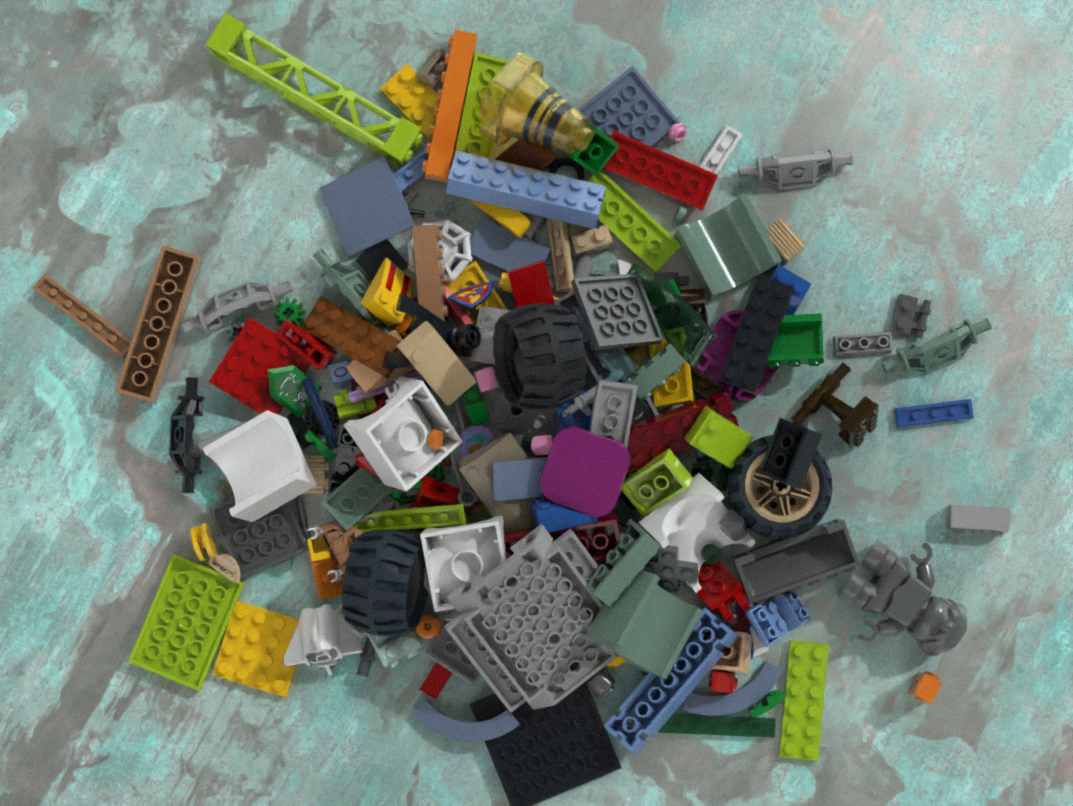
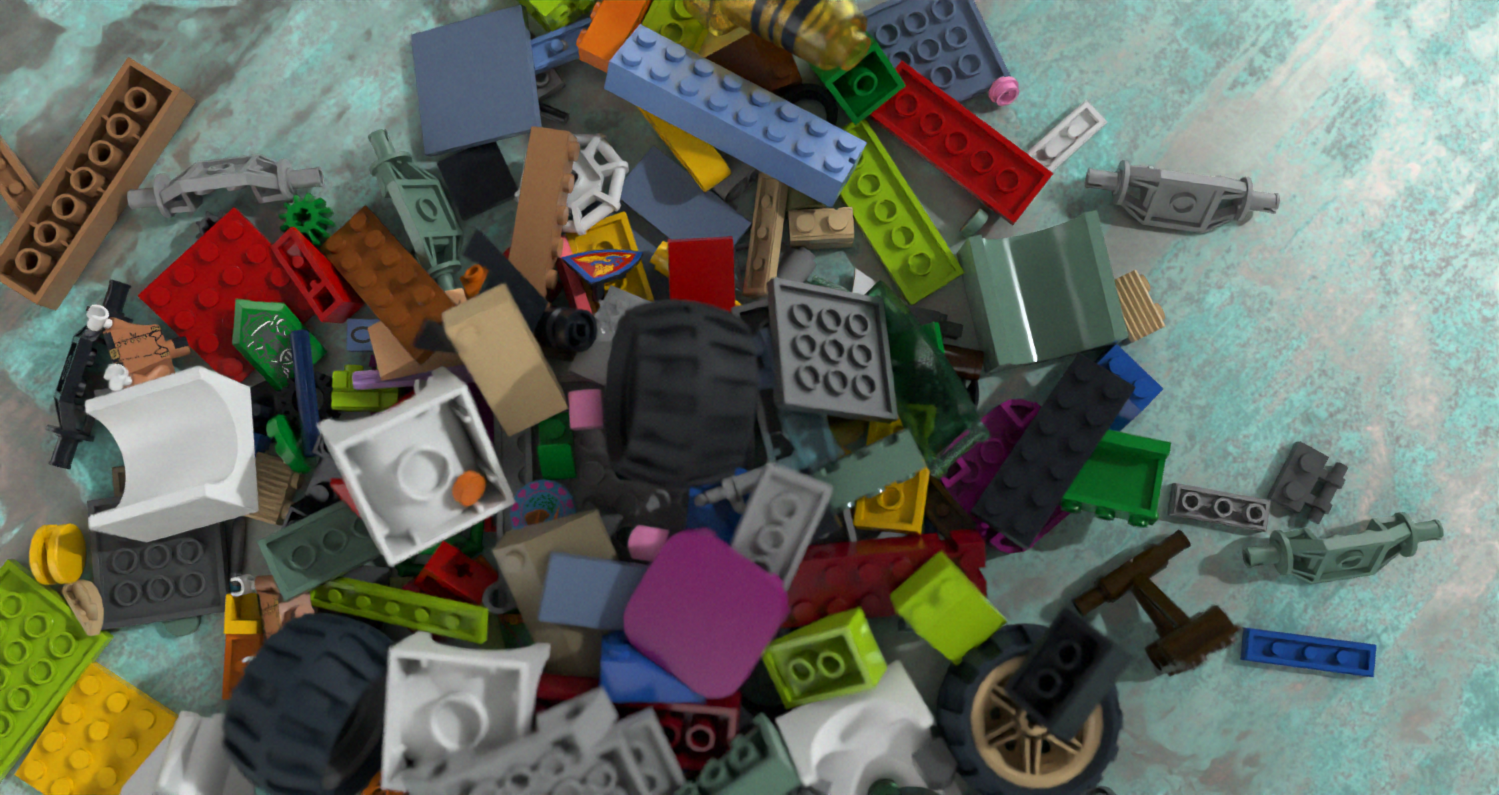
camera: 15 degrees right, 0 degrees up
yellow slope [360,258,414,326] -> none
clear green brick [690,461,730,492] -> none
none -> nougat torso [86,304,191,391]

